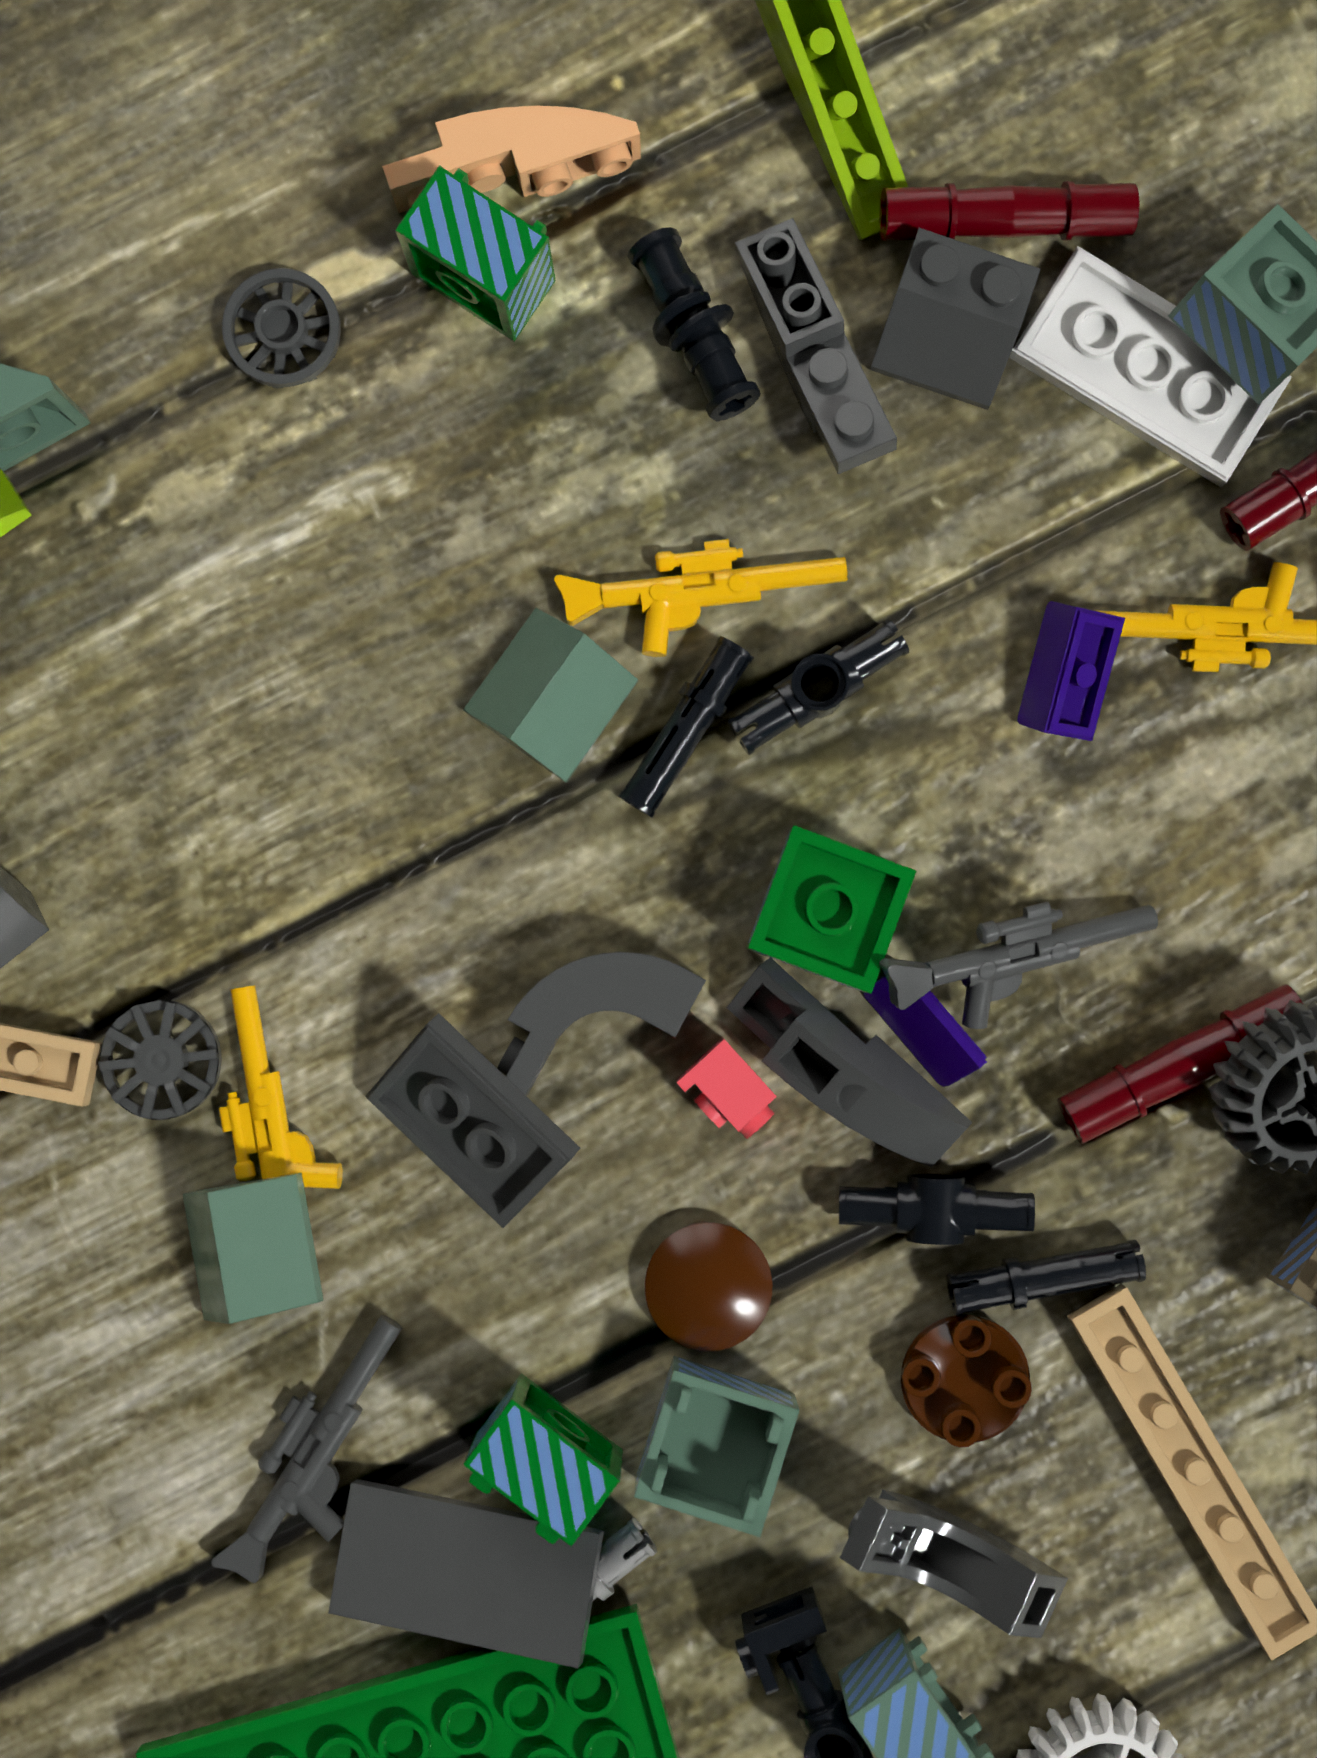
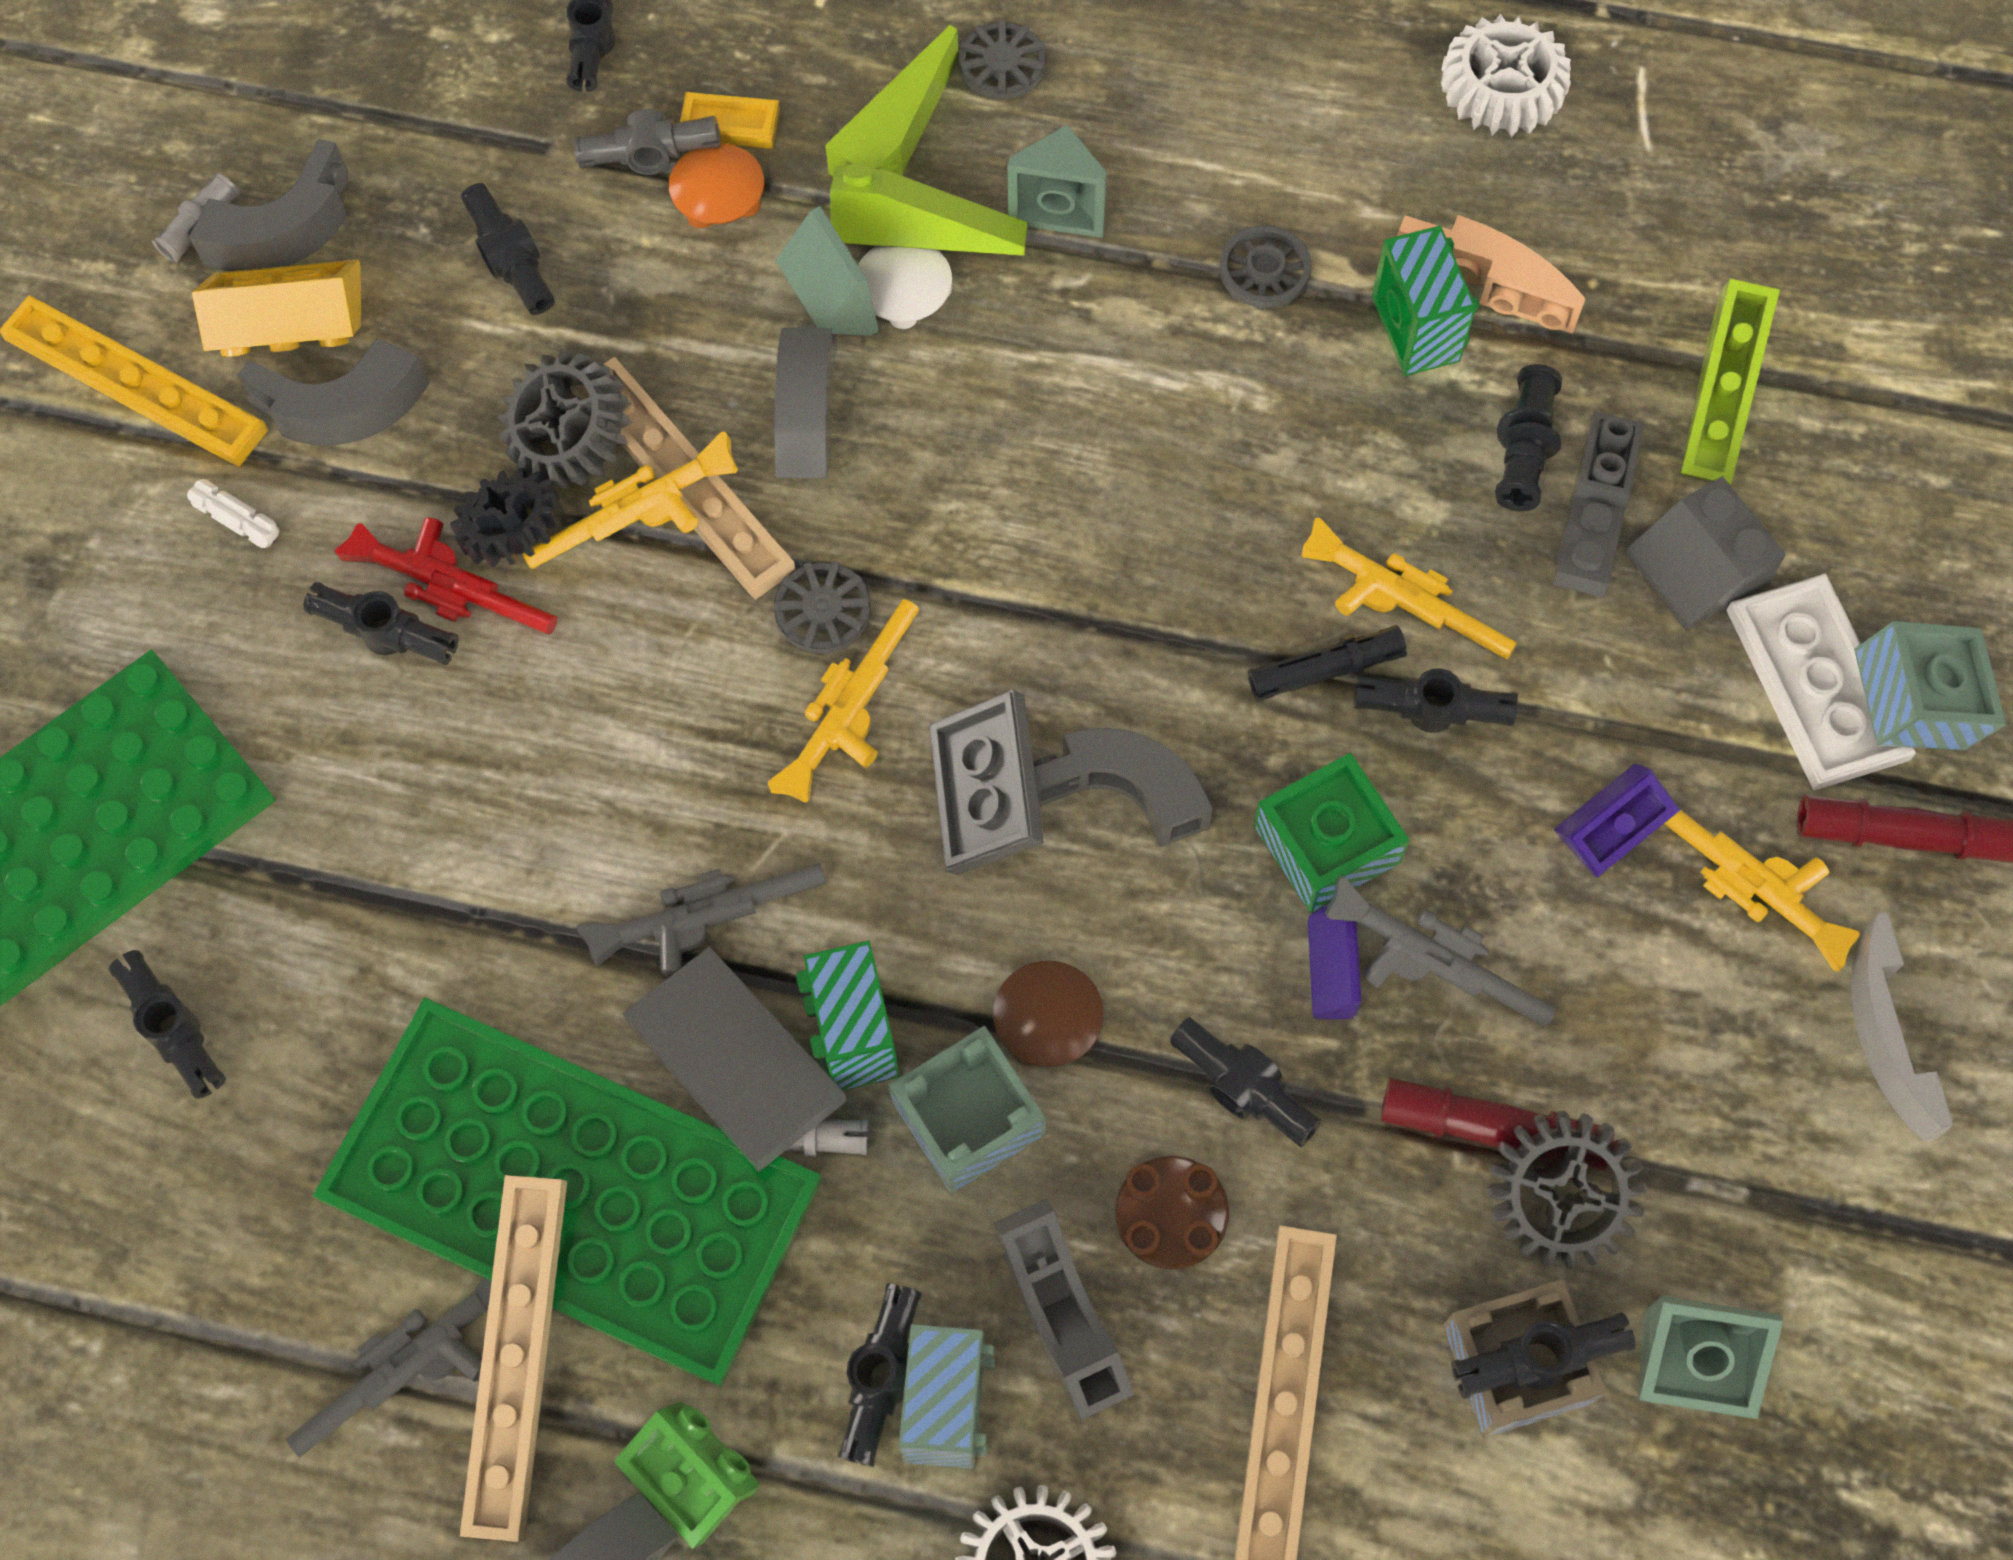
camera: 35 degrees right, 20 degrees down
sand green slope [183,1173,324,1324] -> none
sand green slope [463,608,638,783] -> none
coral brick [676,1037,777,1139] -> none
dark grey slope [727,957,973,1167] -> none
black bracket [735,1586,827,1695] -> none
dark red piece [879,181,1140,241] -> none
black pin [946,1239,1146,1316] -> none

